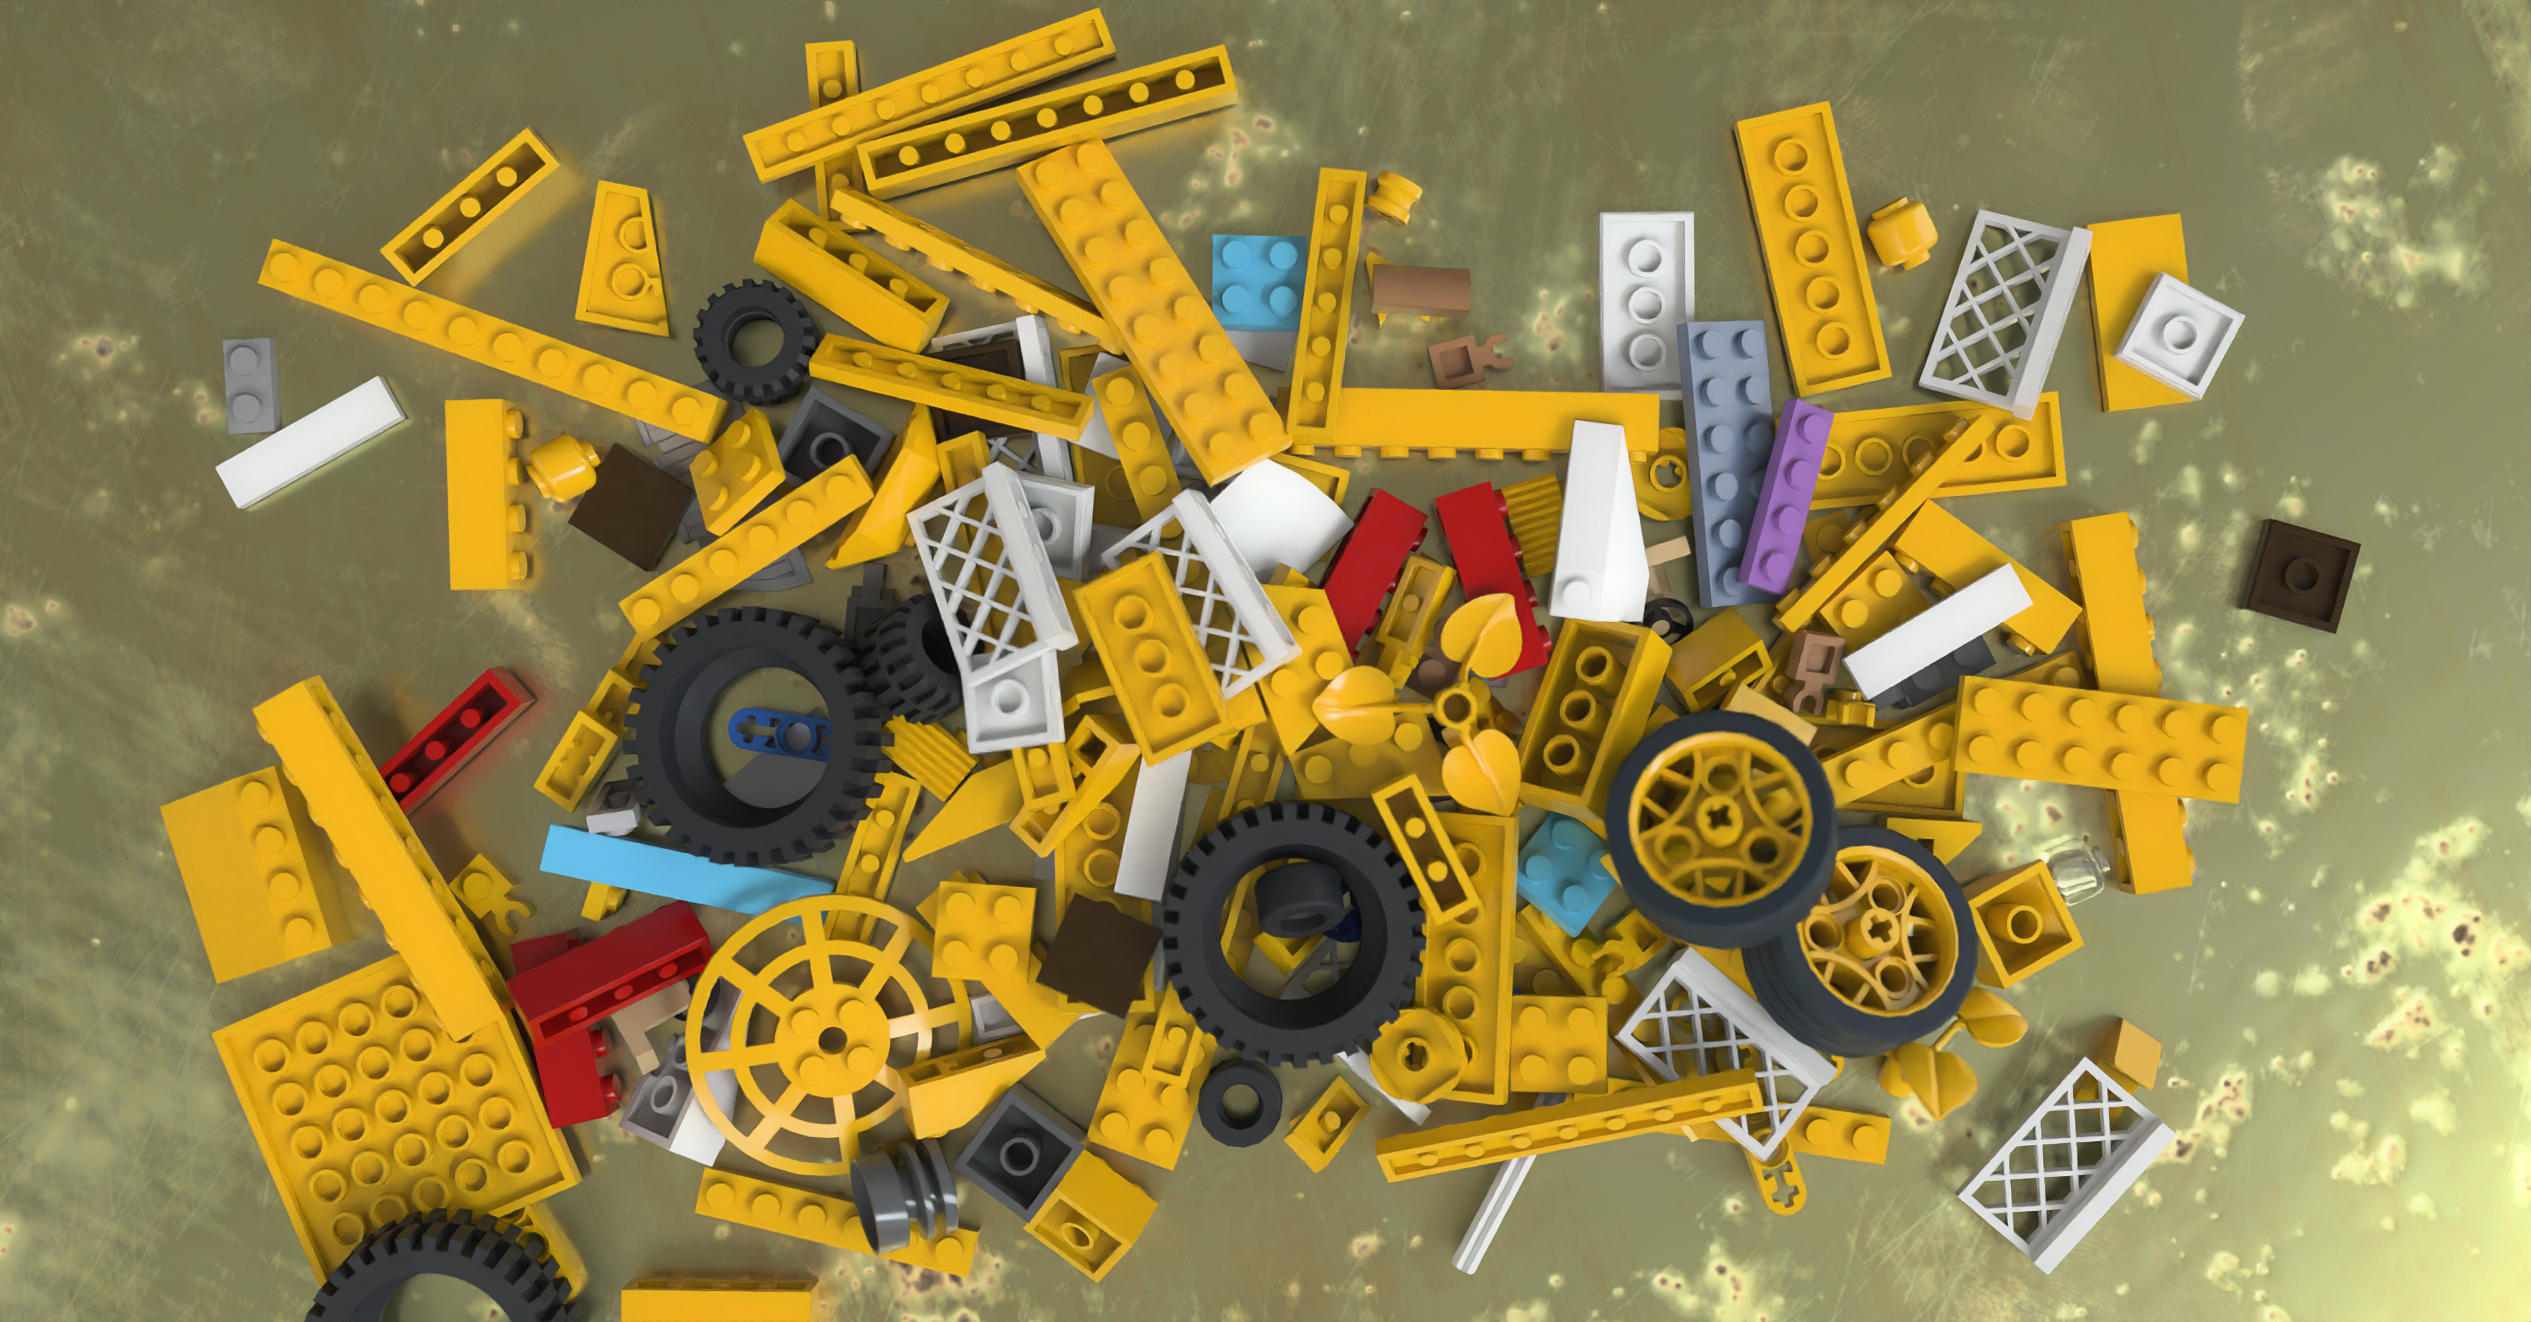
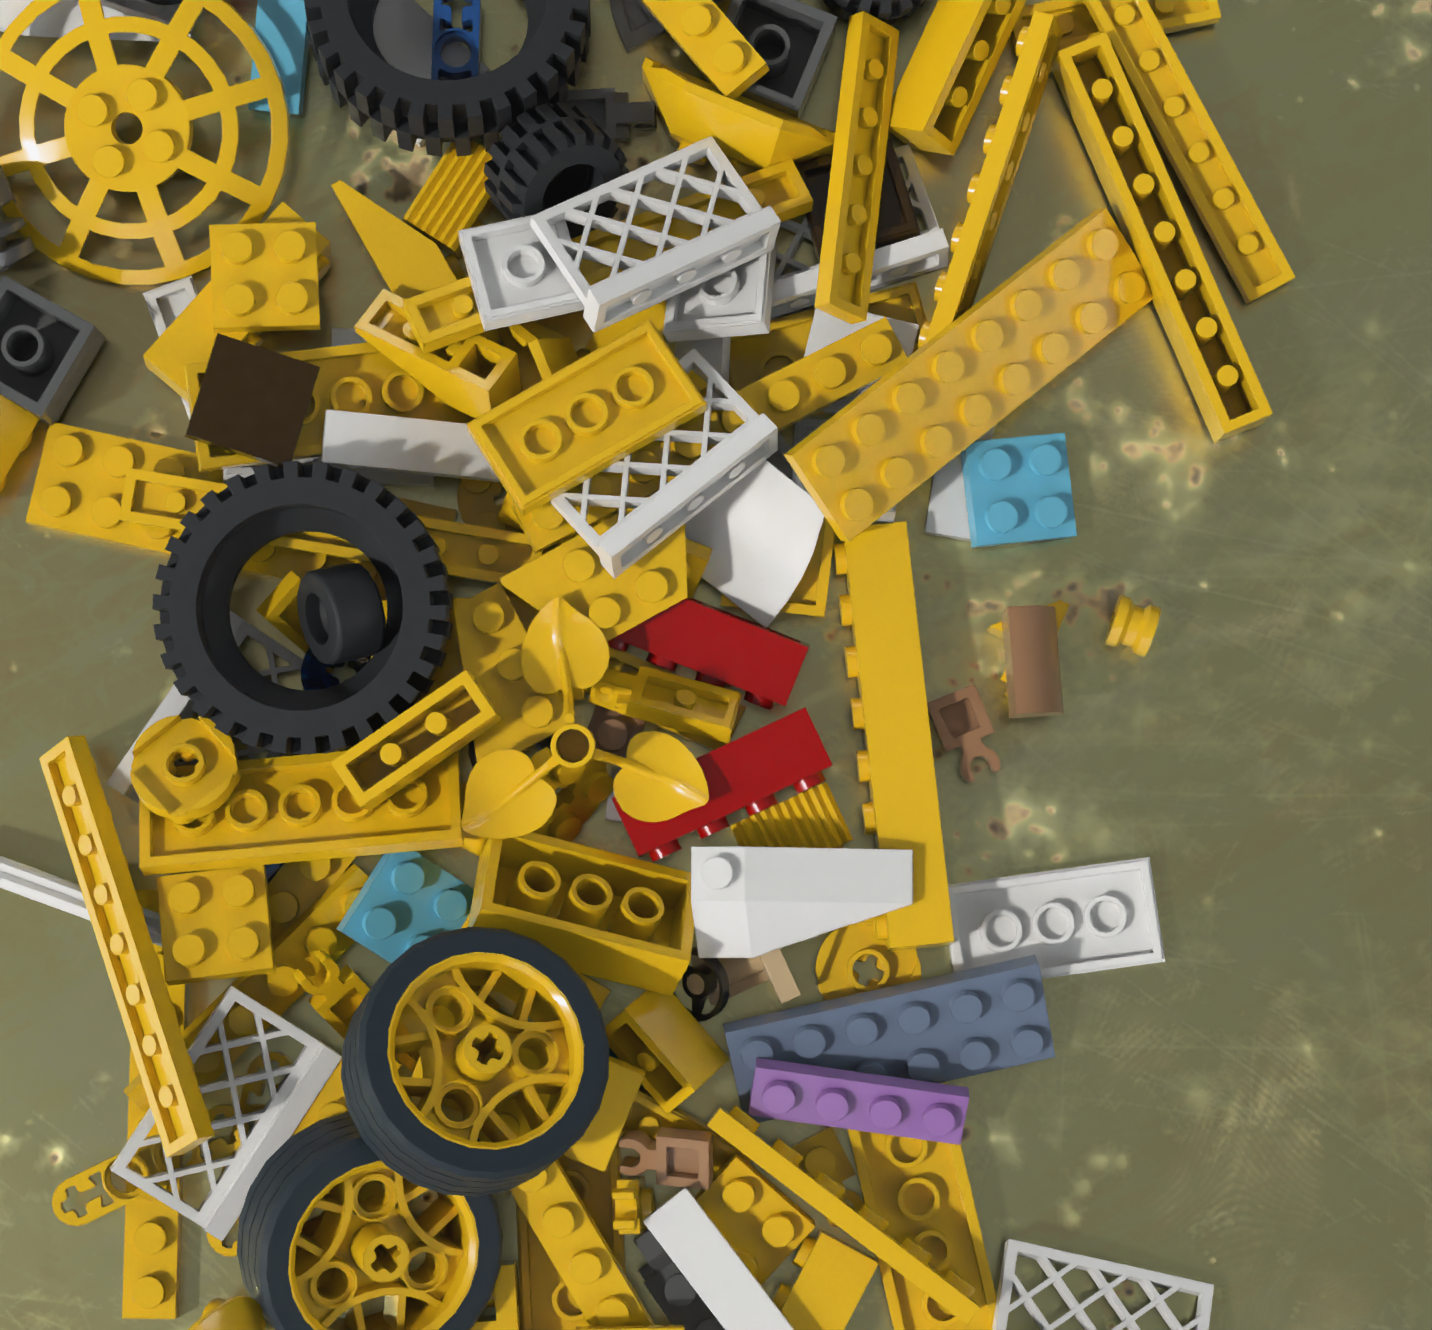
camera: 80 degrees right, 5 degrees down
yellow plate [823,770,923,960] -> none
yellow slope [896,1032,1046,1140] -> none
black tyre [1198,1057,1282,1148] -> none
yellow slope [1283,1075,1372,1174] -> none
yellow plate [1286,167,1368,445] -> none
yellow plate [1734,100,1892,399] -> none
yellow head [1867,196,1939,271] -> none

